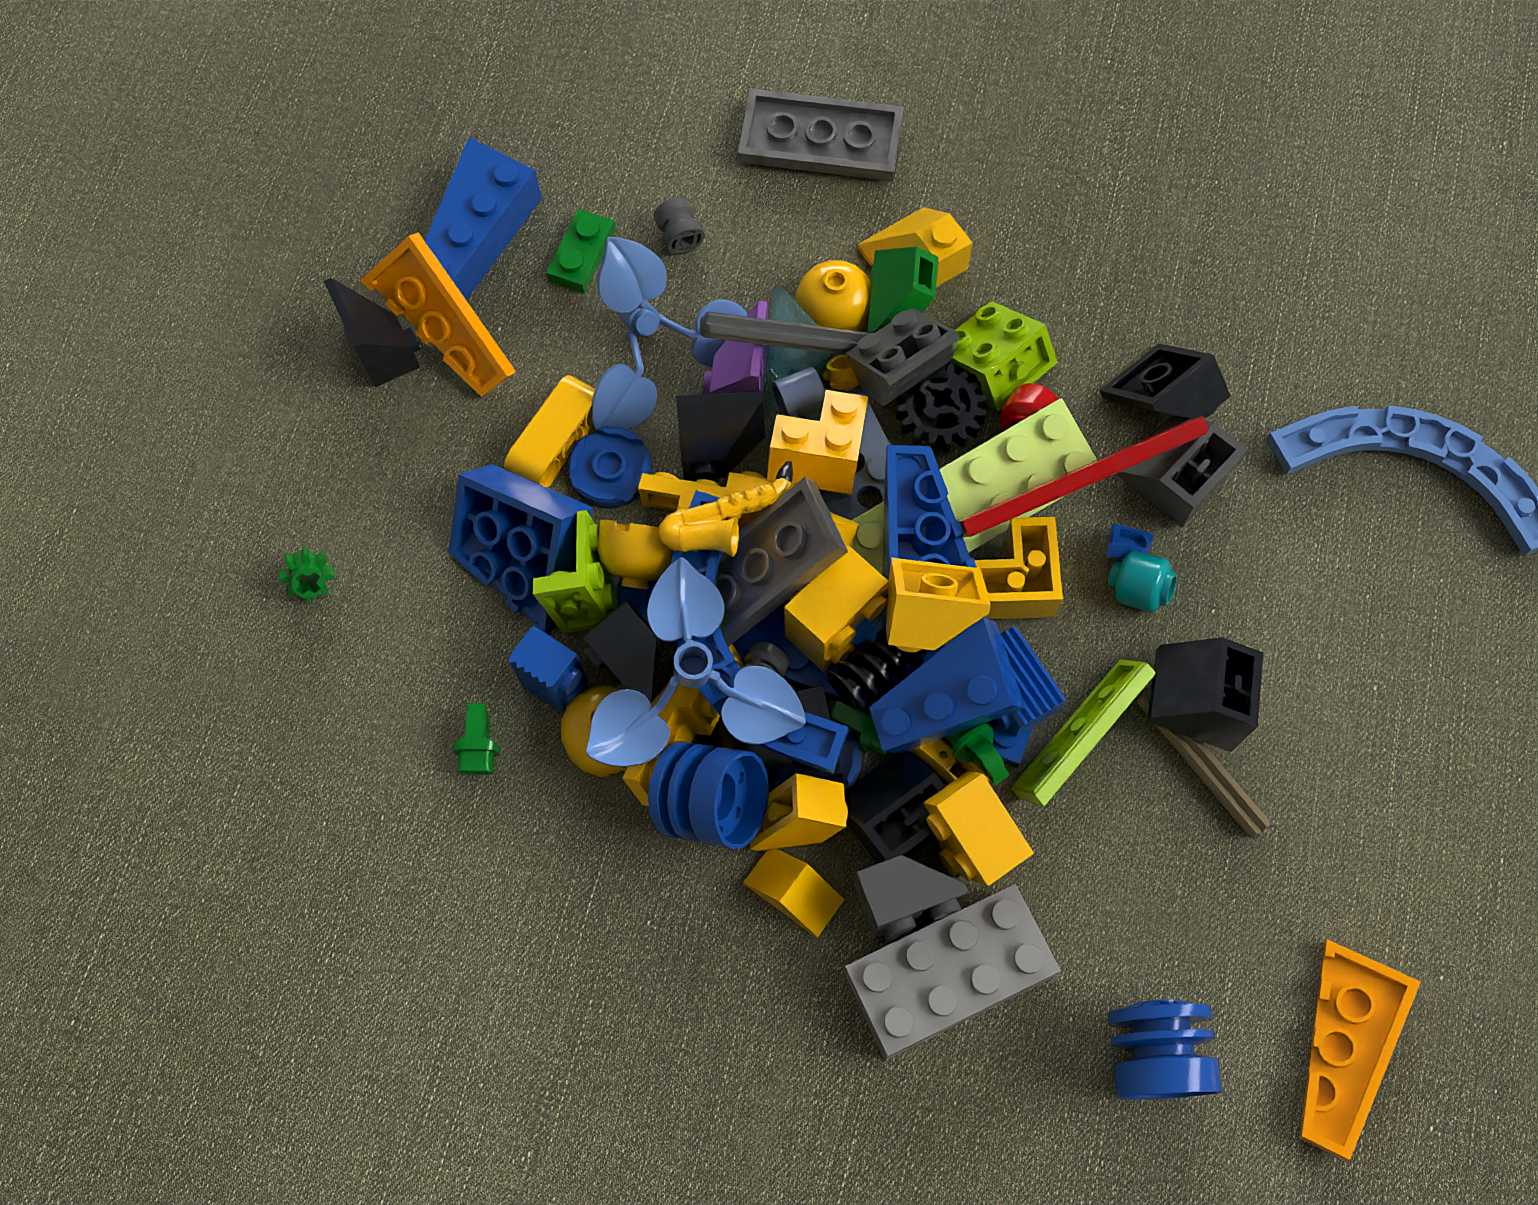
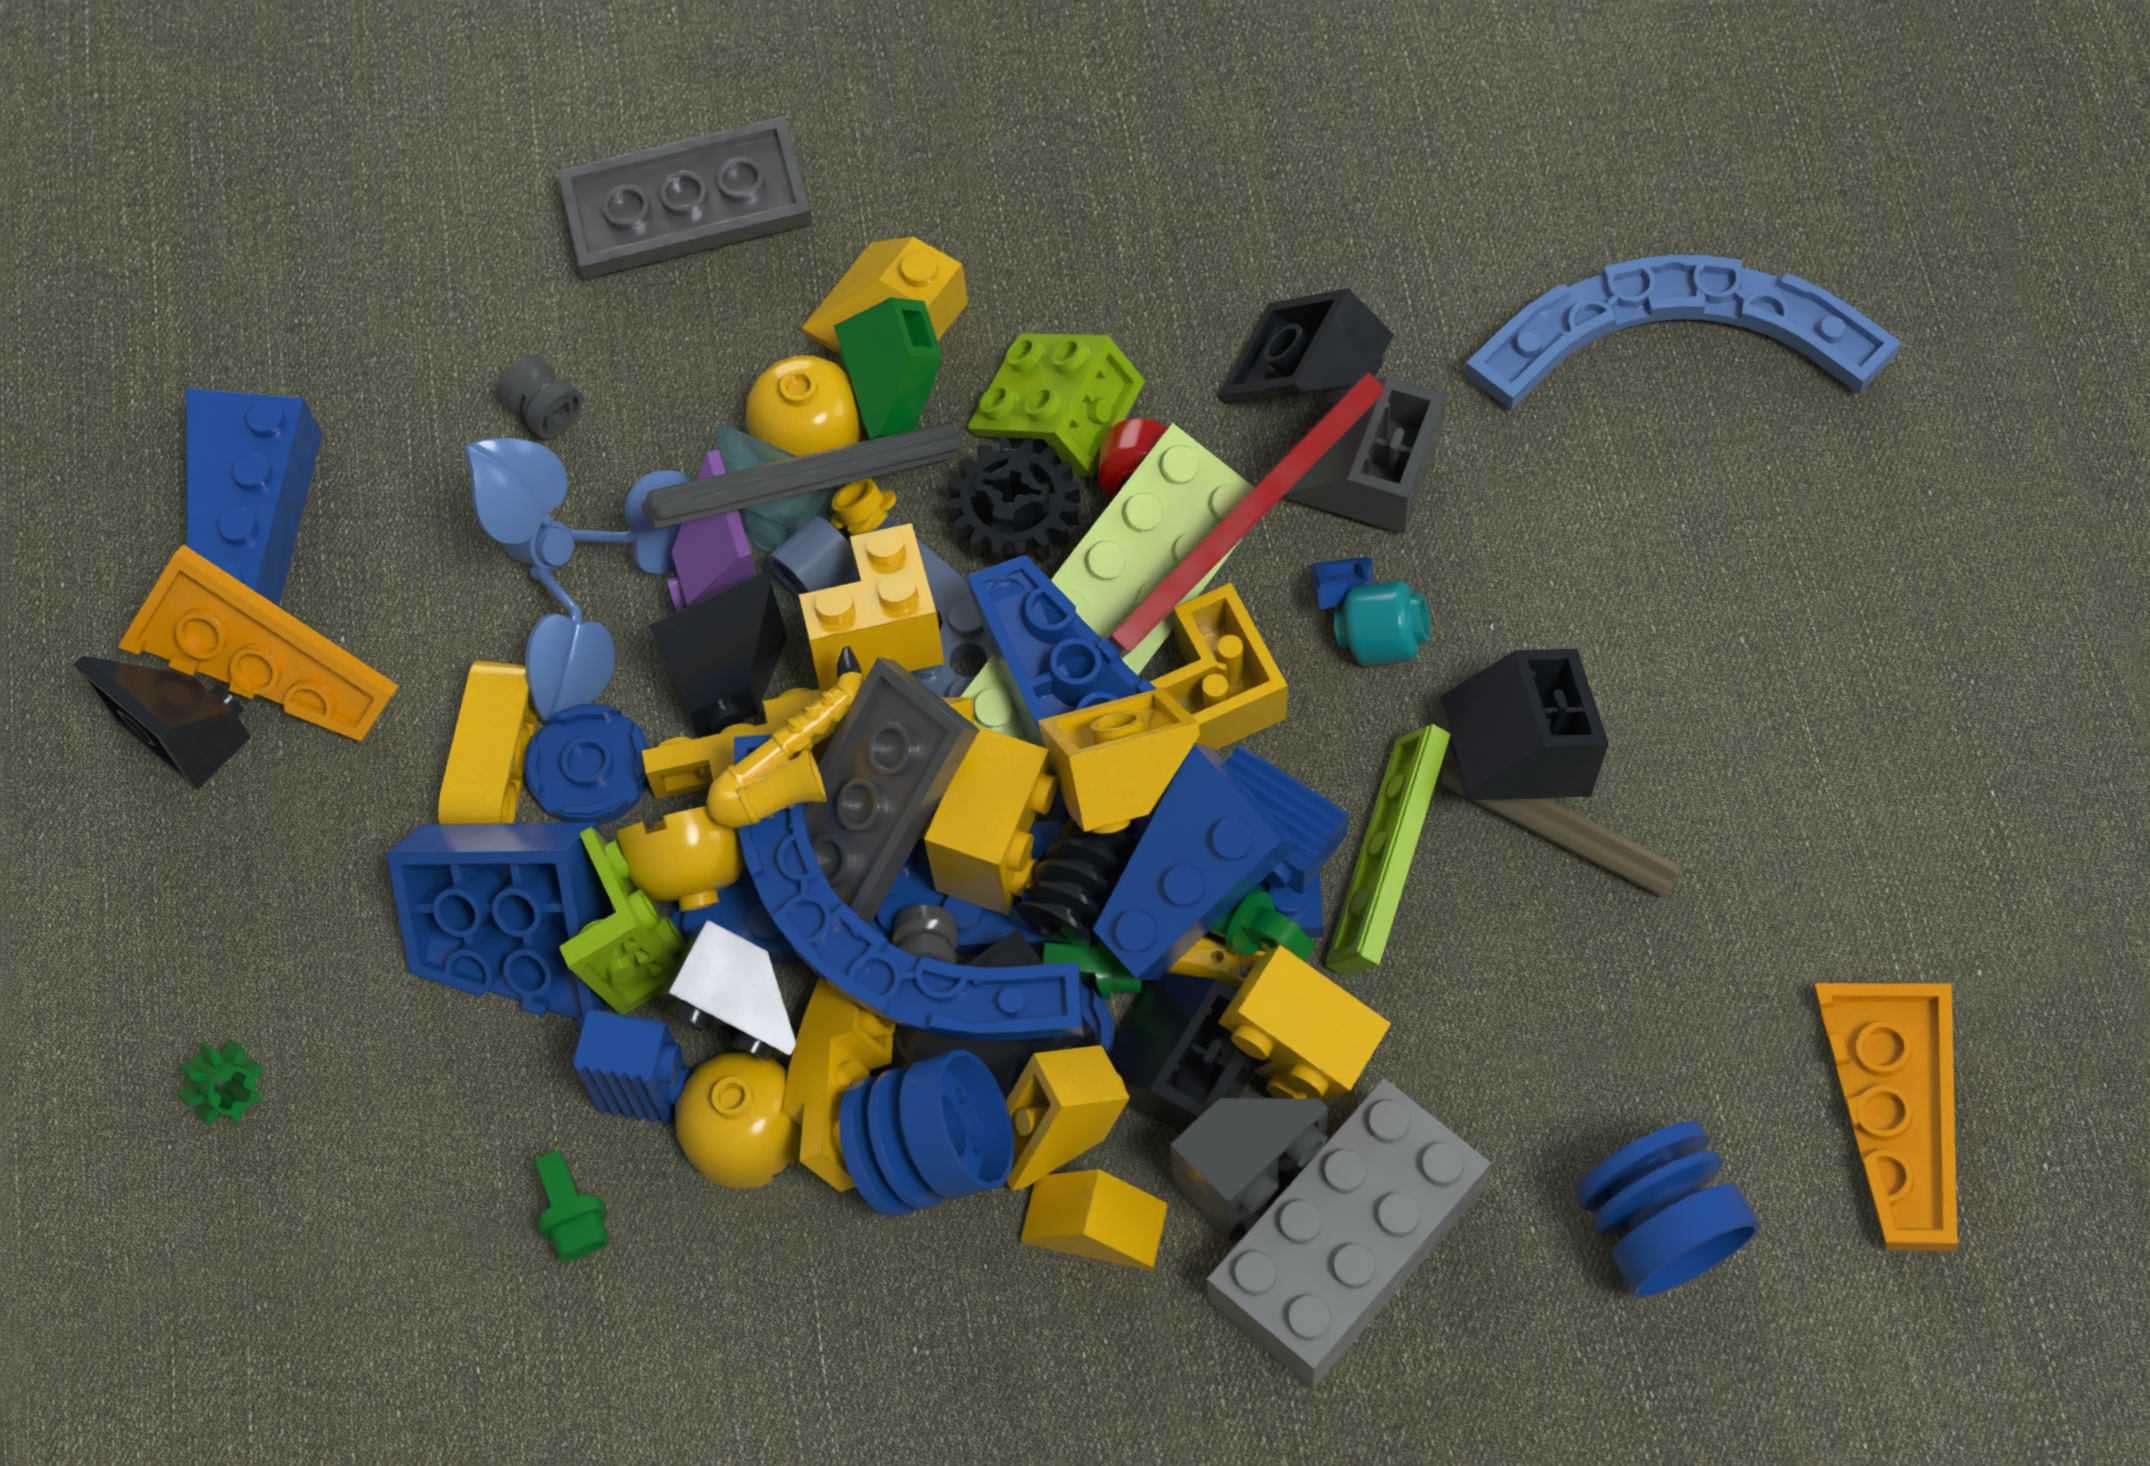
camera: 20 degrees left, 5 degrees down
green plate [546,208,616,294] -> none
medium blue plant [586,557,806,767] -> none
dark grey slope [845,308,959,406] -> none

